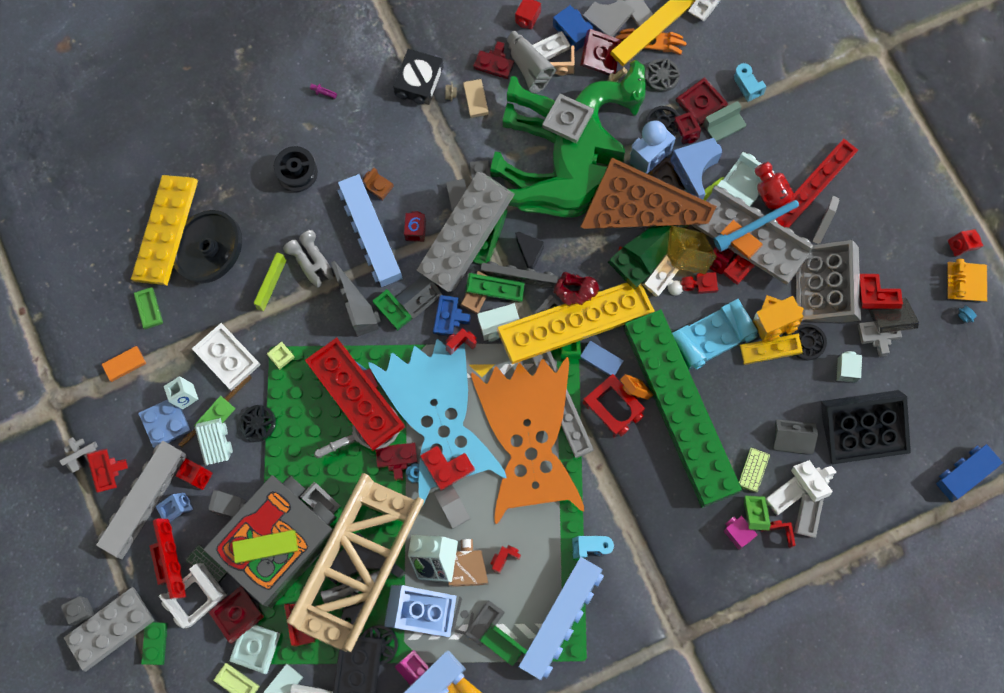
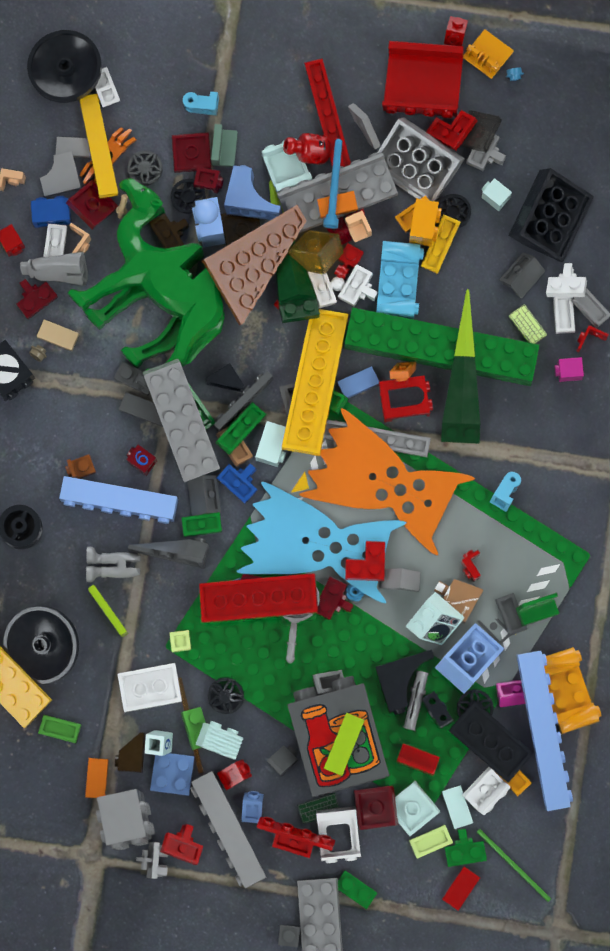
camera: 55 degrees left, 5 degrees up
tan piece [287,473,424,652] -> none
red bracket [446,328,477,355] -> none
light blue brick [519,557,604,680] -> none
light grey plate [542,94,594,143] -> none
dark red piece [554,272,600,306] -> none
bright green plate [744,496,770,530] -> none
none -> light grey brick [96,789,155,850]
none -> dark brown slope [115,732,146,773]
none -> dark brown hinge [149,213,190,248]
none -> white hinge [338,265,378,307]
none -> light nougat panel [345,211,372,243]
none -> red panel [382,41,464,118]
none -> dark green plate [441,289,481,444]

